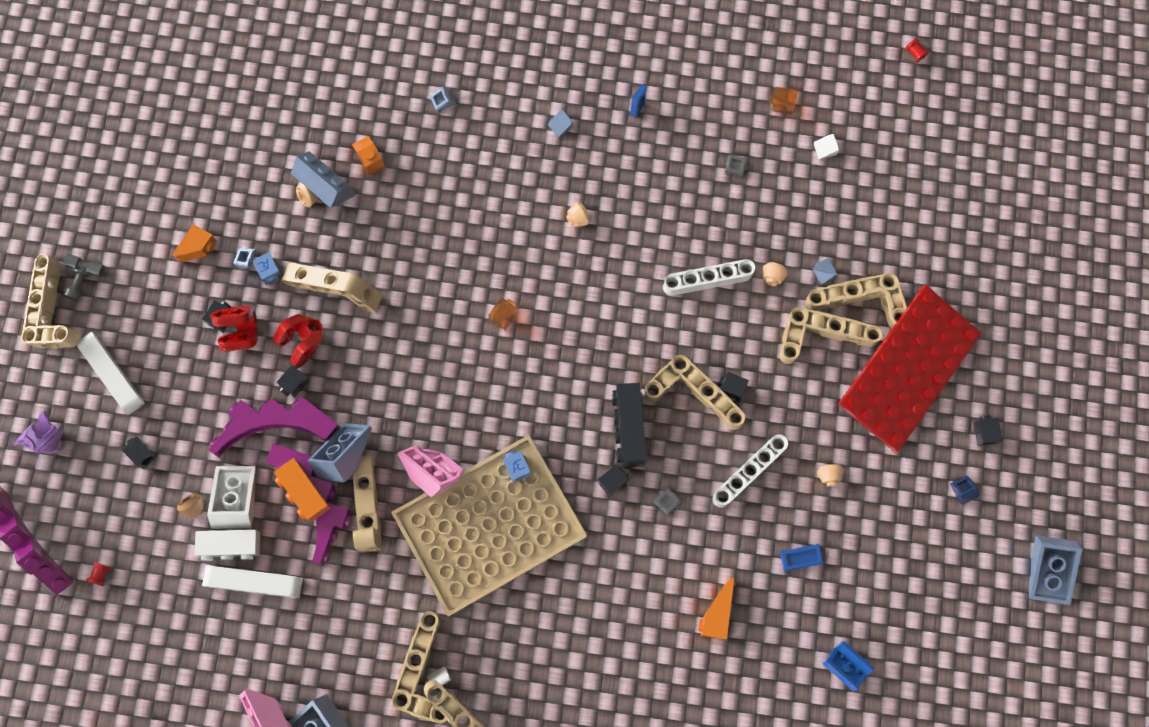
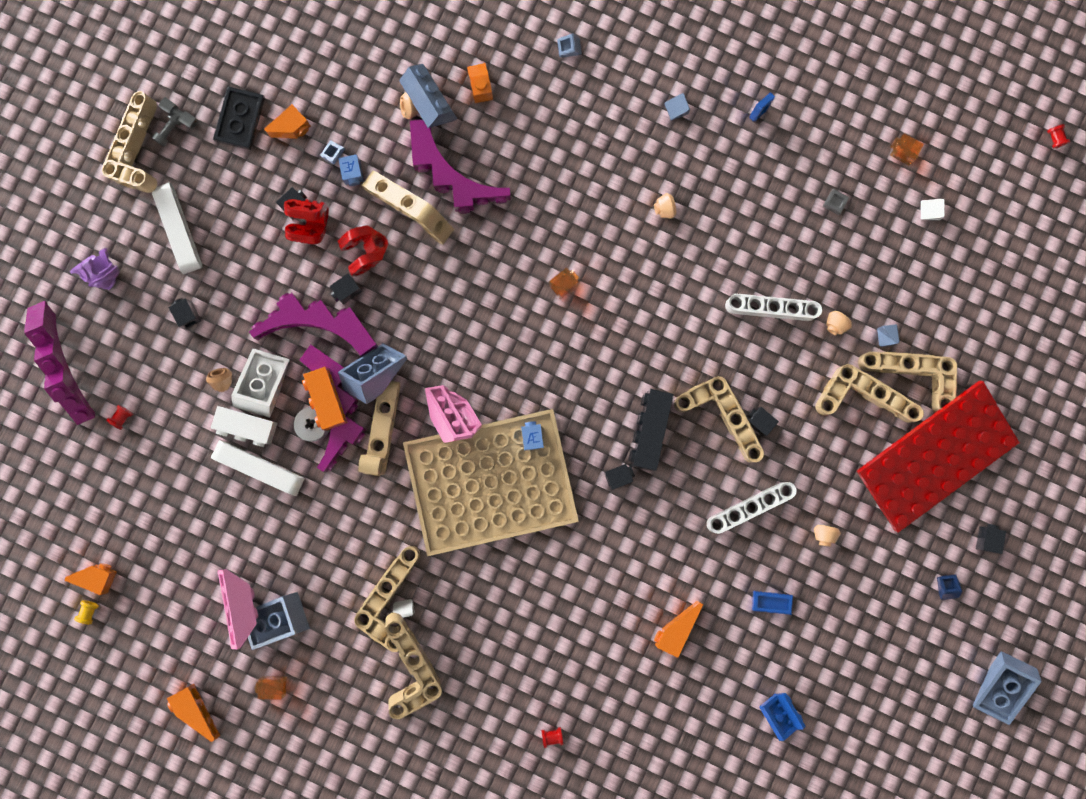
camera: 15 degrees right, 10 degrees up
flat silver tile [653,487,681,516] -> none
none -> black tile [213,86,265,150]
none -> light grey piece [294,407,330,442]
none -> magenta arch [410,120,511,214]

